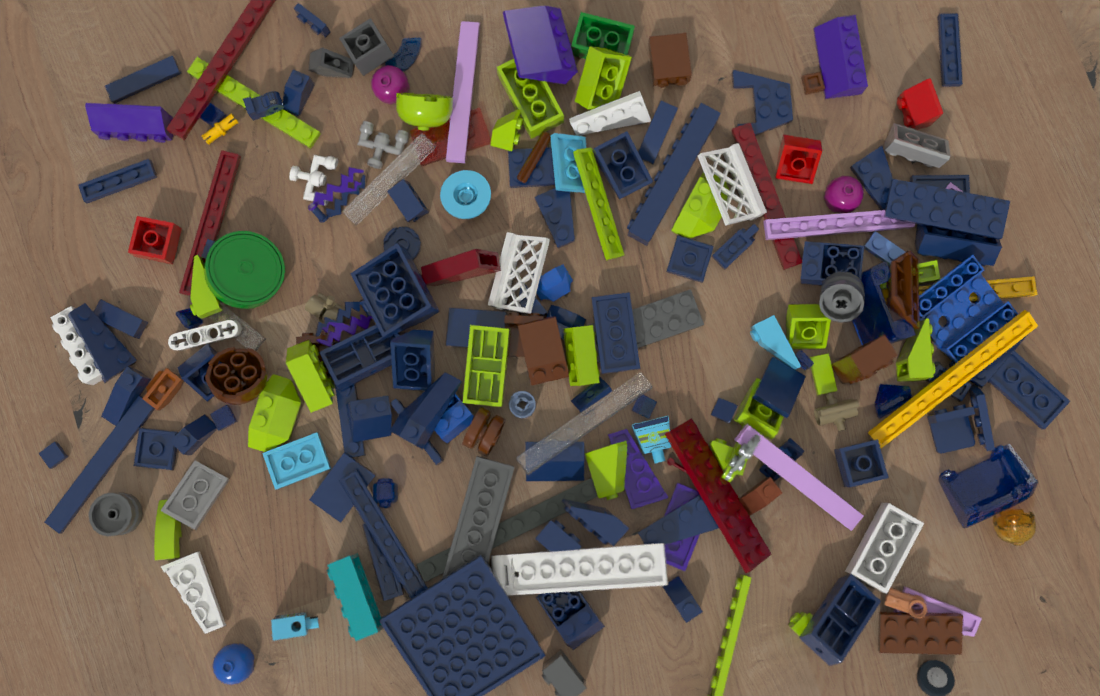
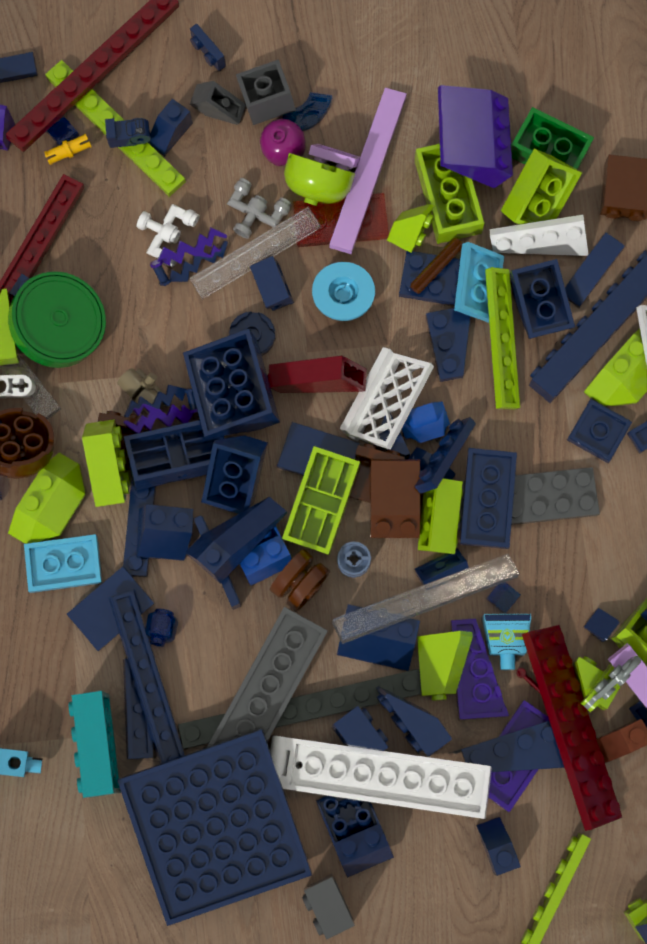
camera: 10 degrees right, 5 degrees down
none -> lavender plate [309,144,360,171]
none -> dark blue plate [414,417,476,494]

